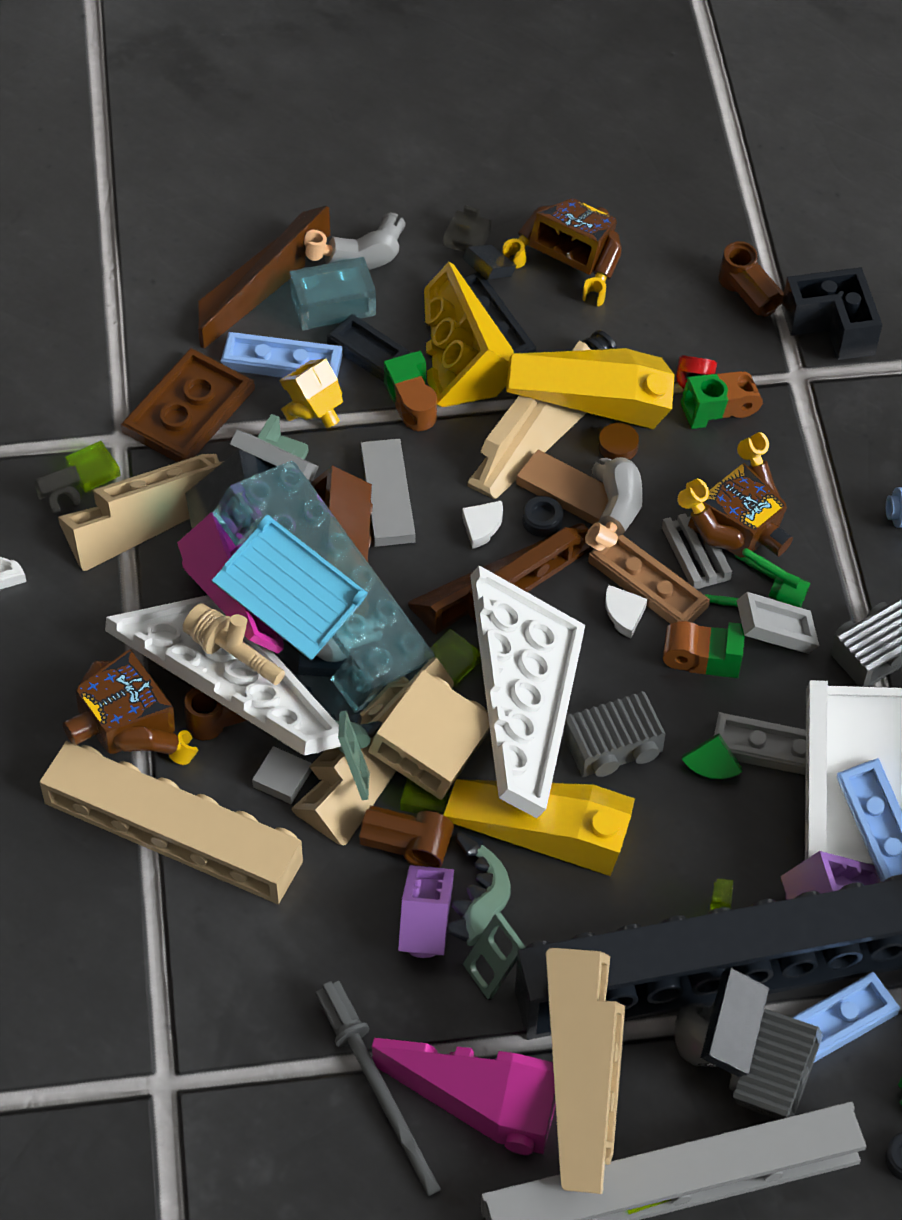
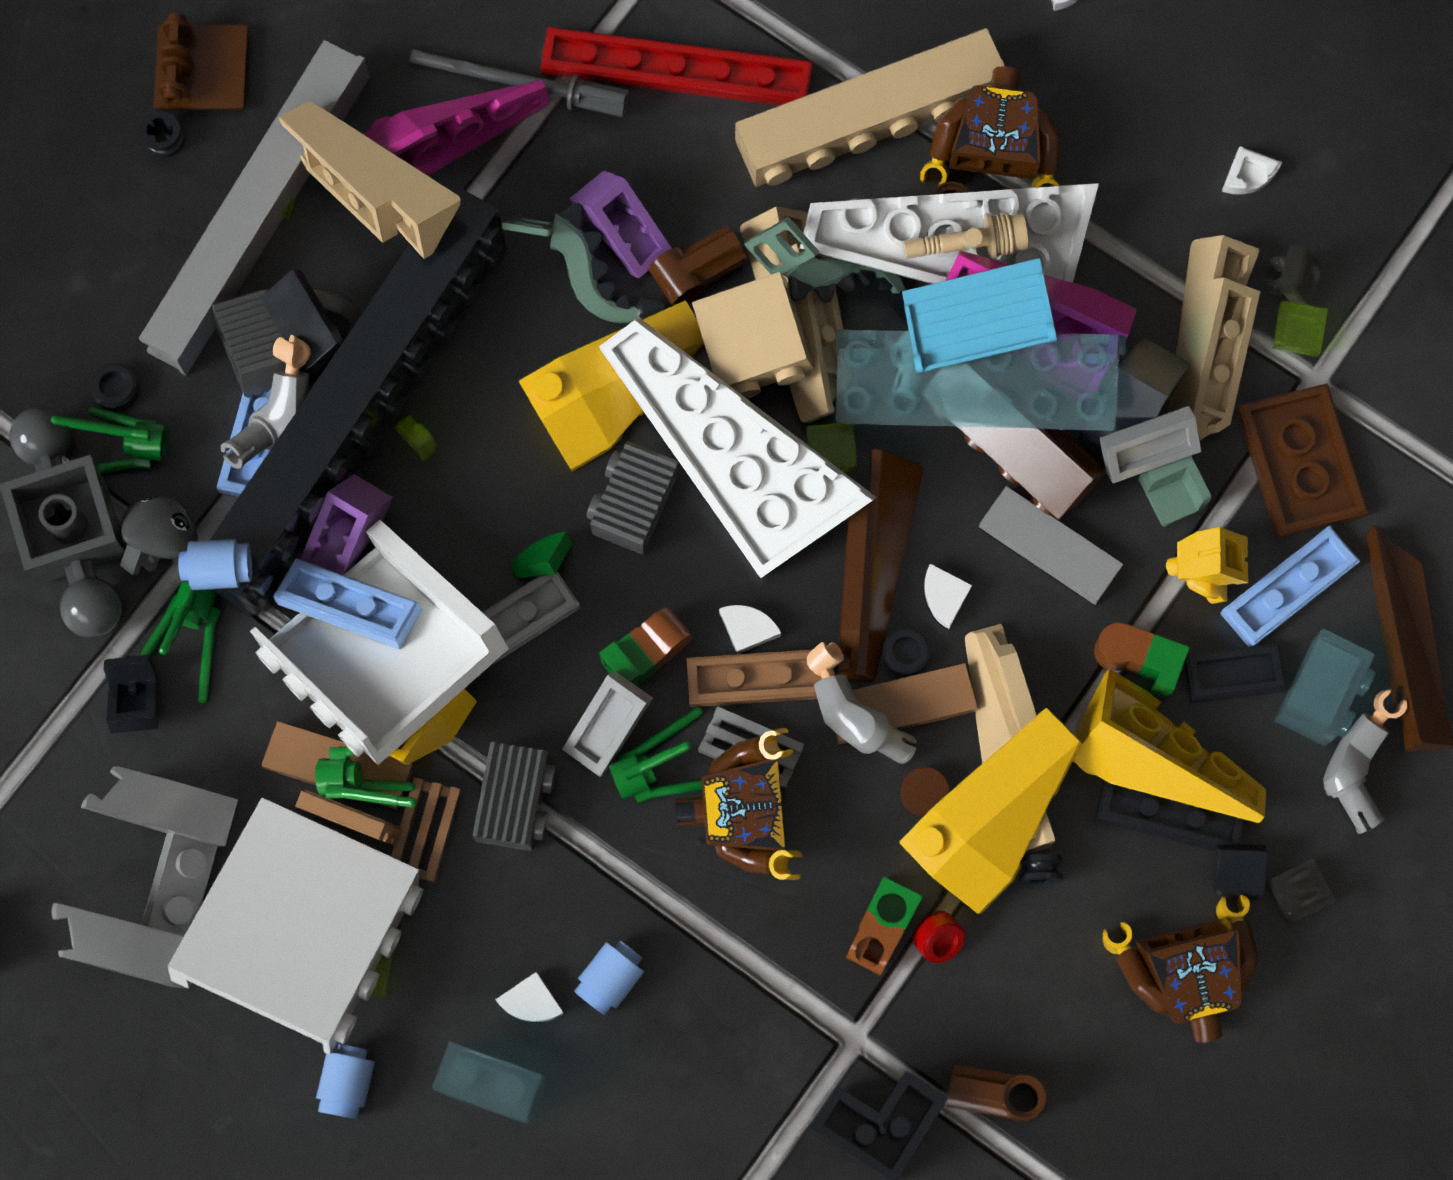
camera: 135 degrees right, 20 degrees up
none -> light grey arm [221,335,311,469]
none -> red tile [541,27,813,106]

